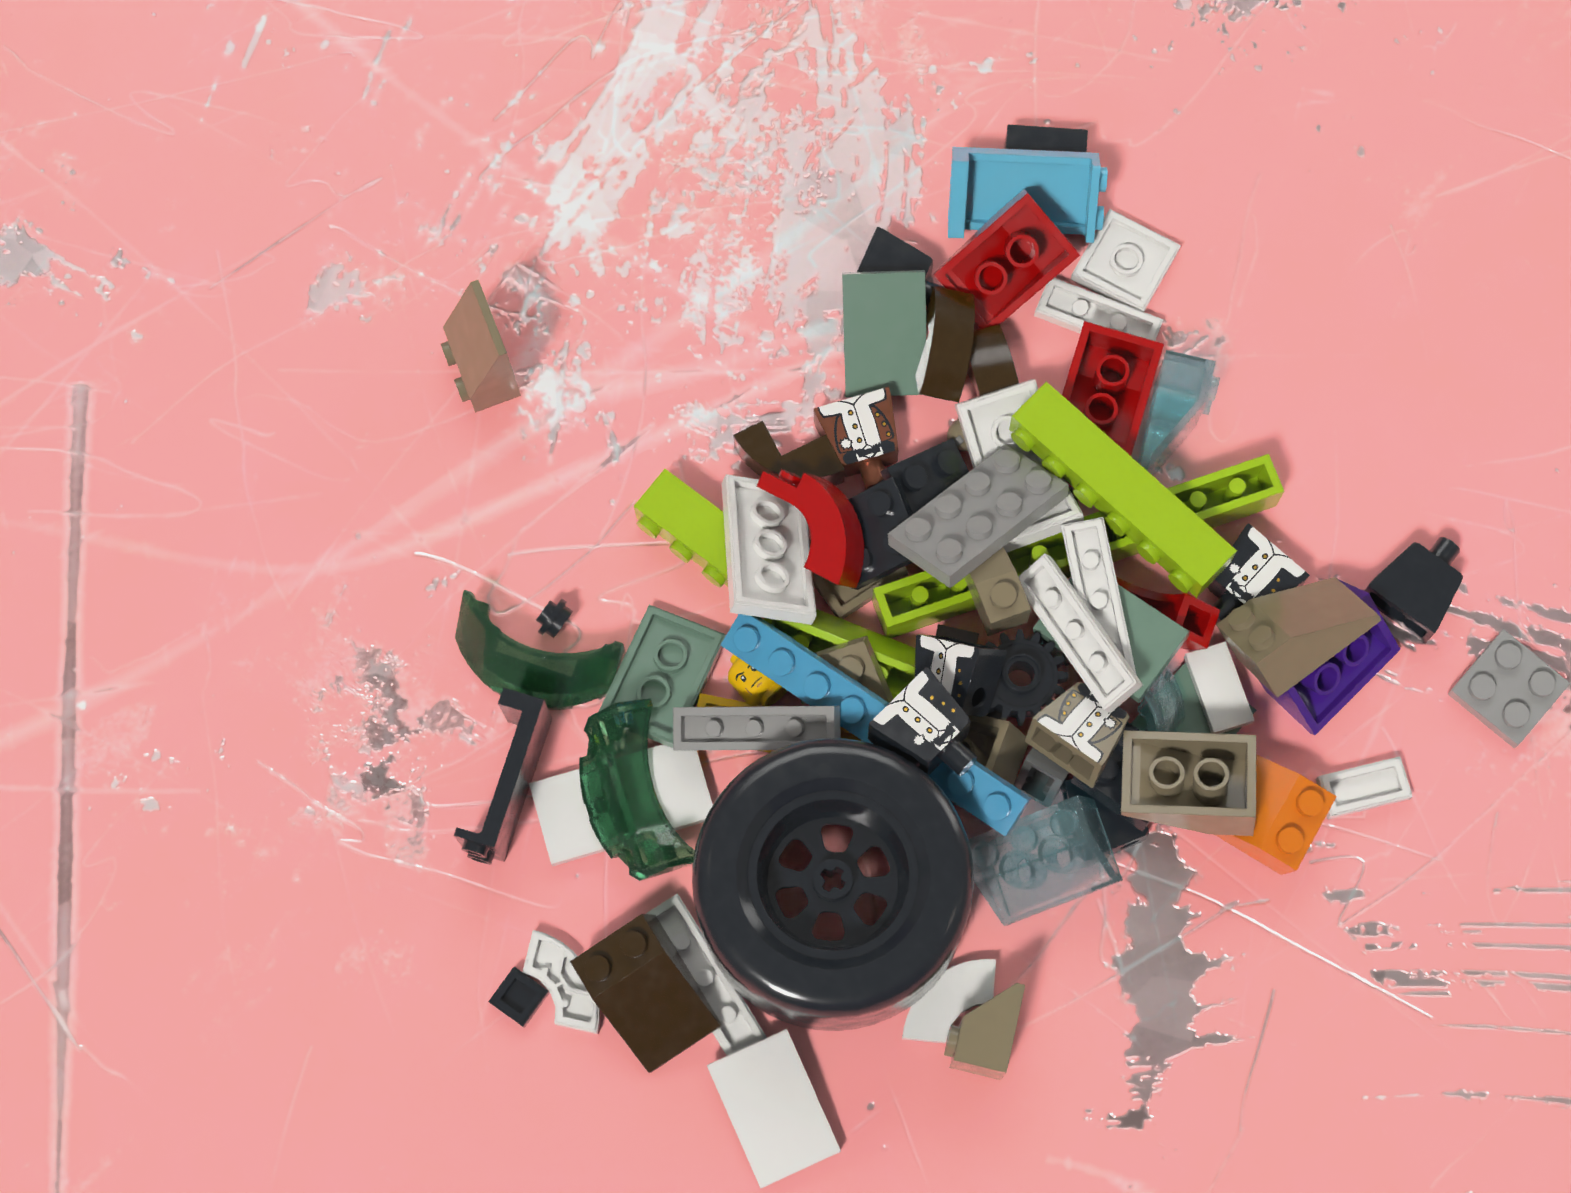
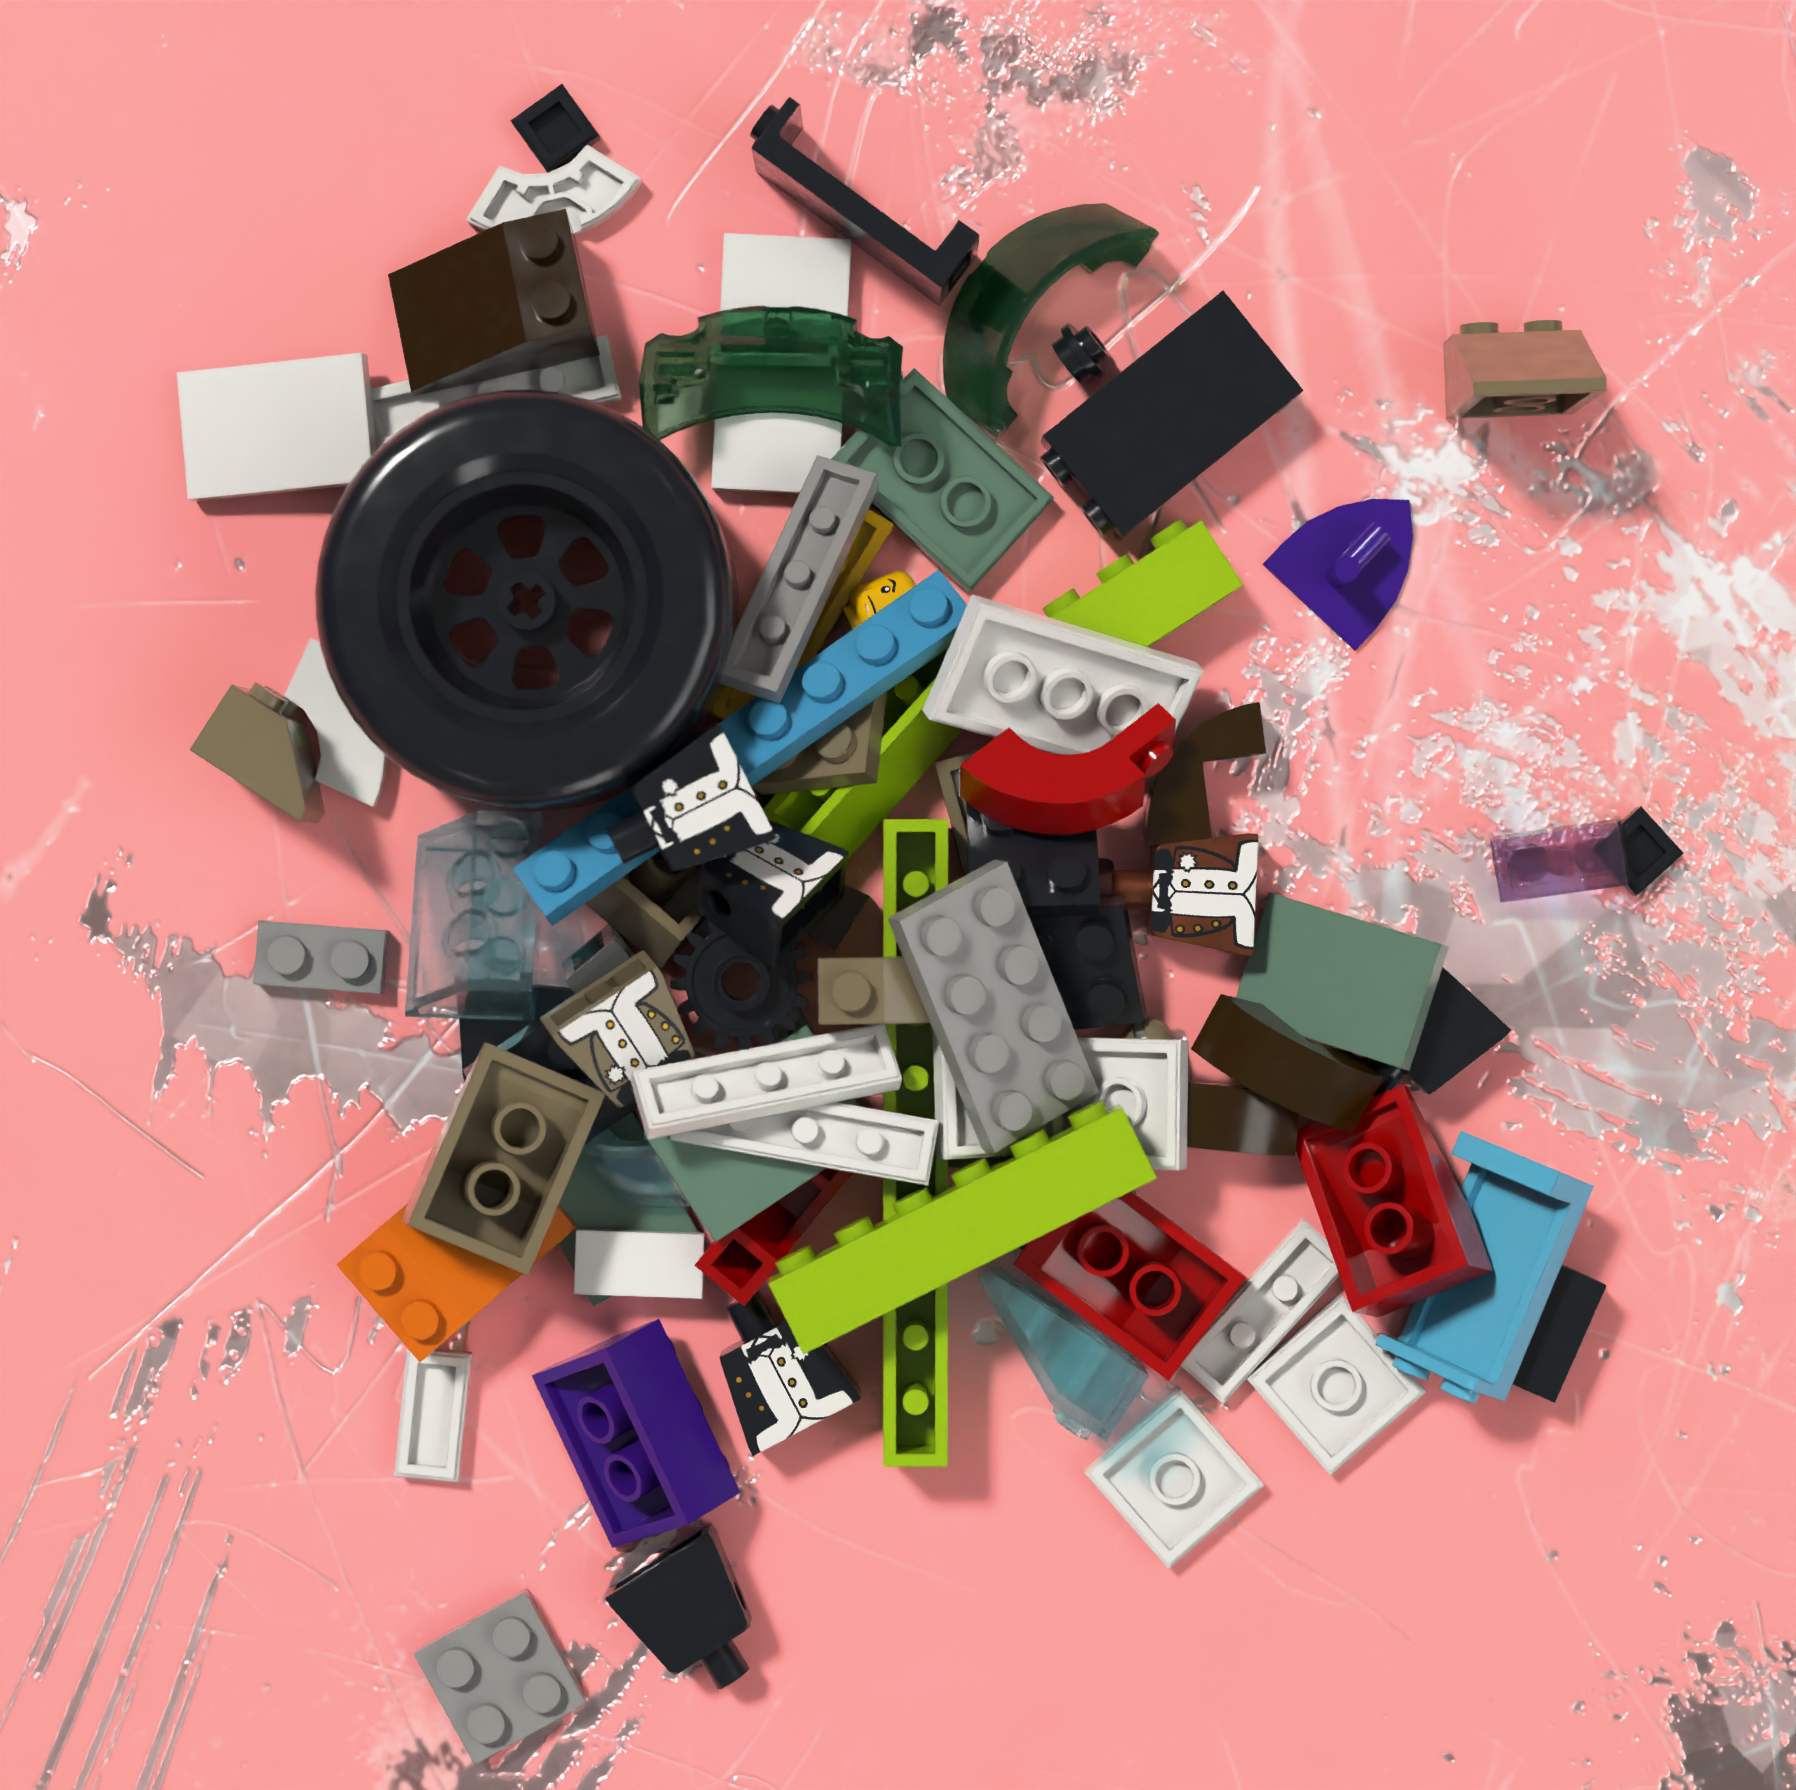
camera: 110 degrees right, 15 degrees up
dark tan slope [1216,577,1381,698] -> none
none -> light grey plate [253,920,389,994]
none -> black panel [1039,290,1304,541]
none -> white tile [1084,1387,1264,1569]
none -> dark purple shield [1262,499,1413,651]
none -> clear purple plate [1490,818,1630,903]
none -> black tile [1590,806,1684,896]

